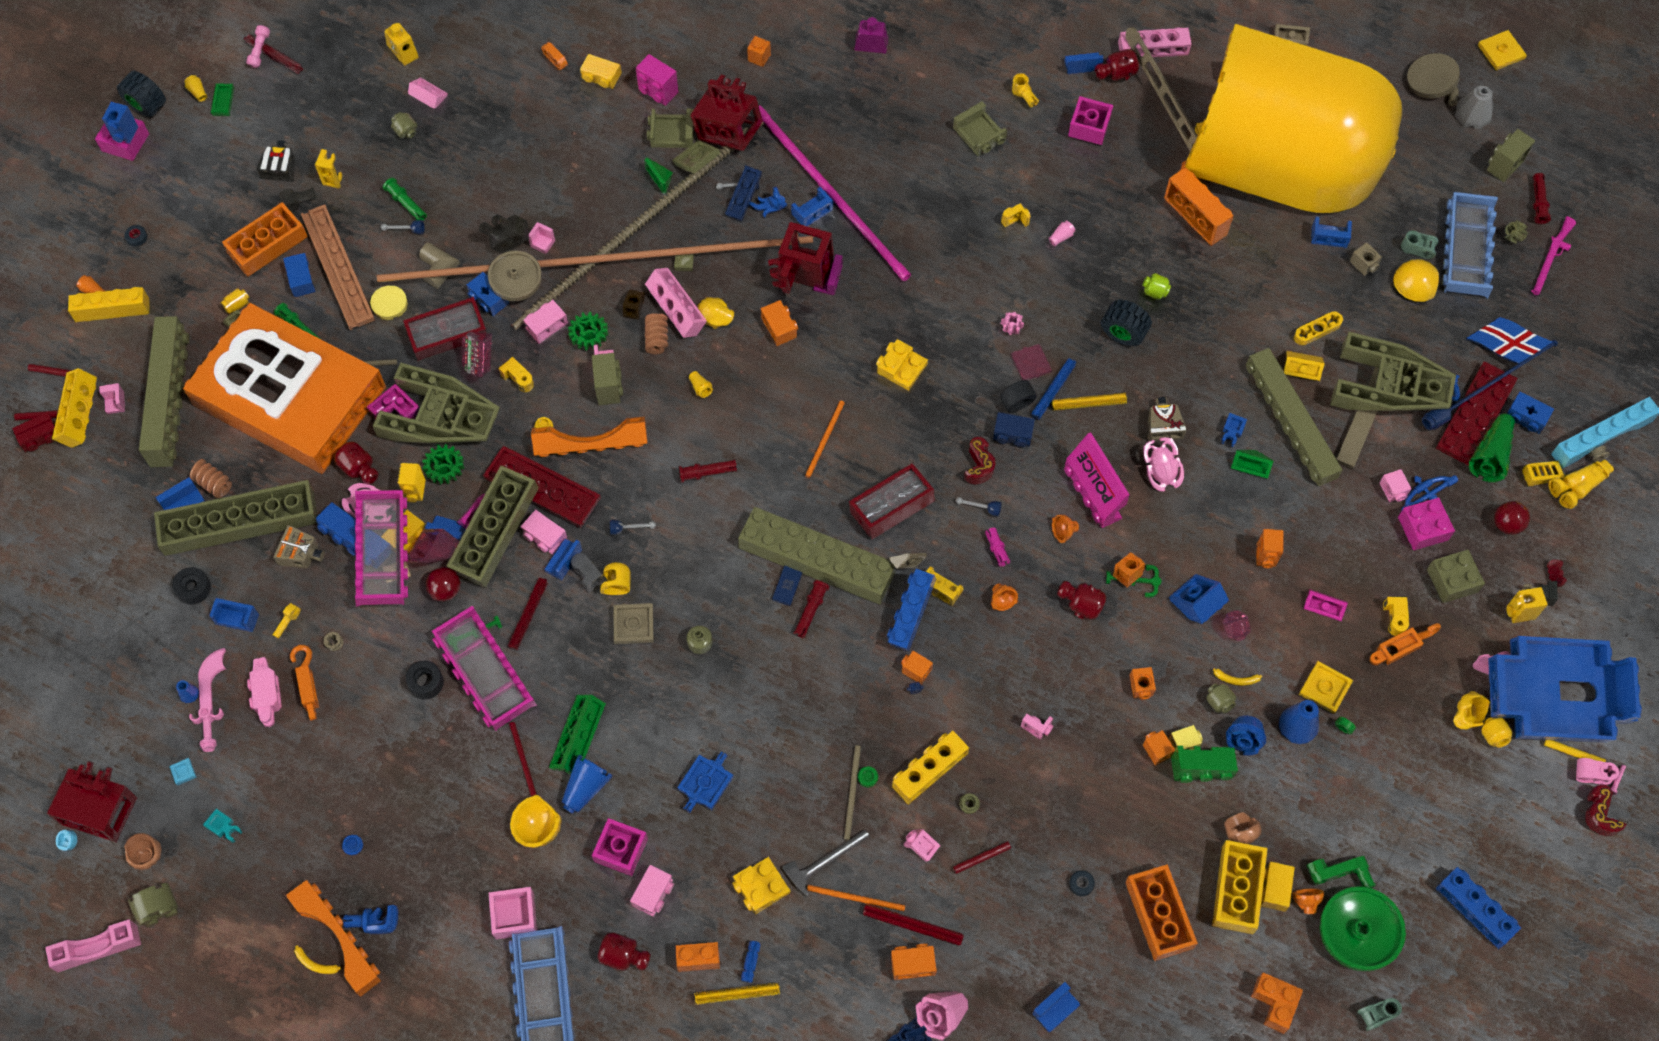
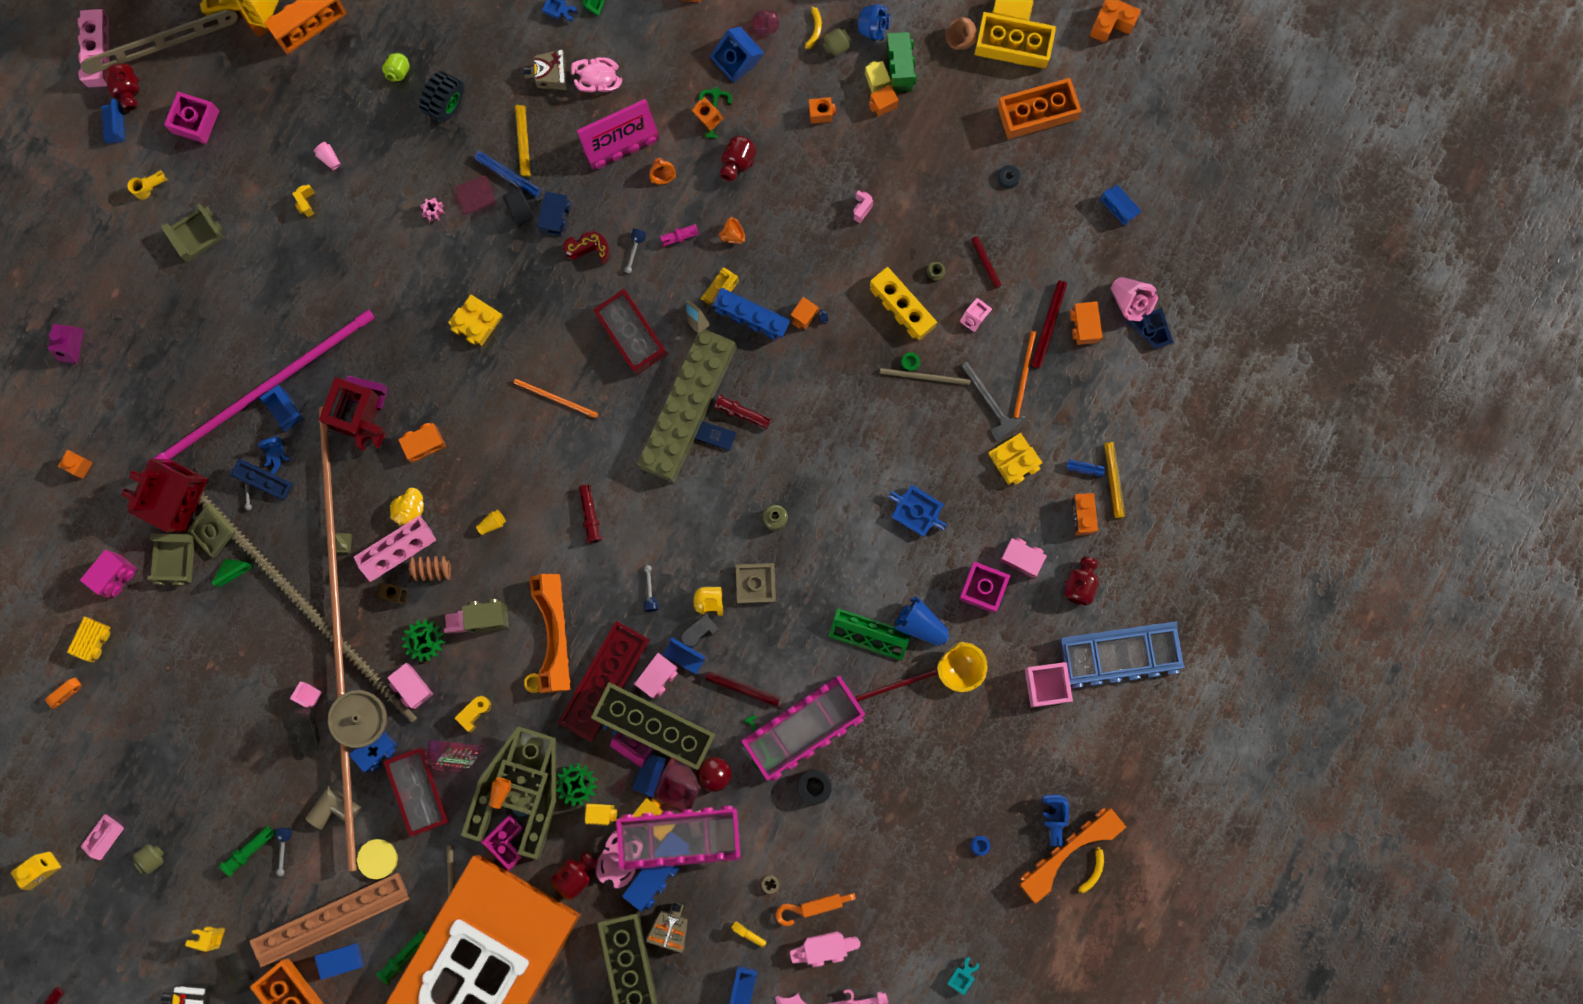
camera: 90 degrees left, 15 degrees up
none -> orange cone [489,777,512,809]

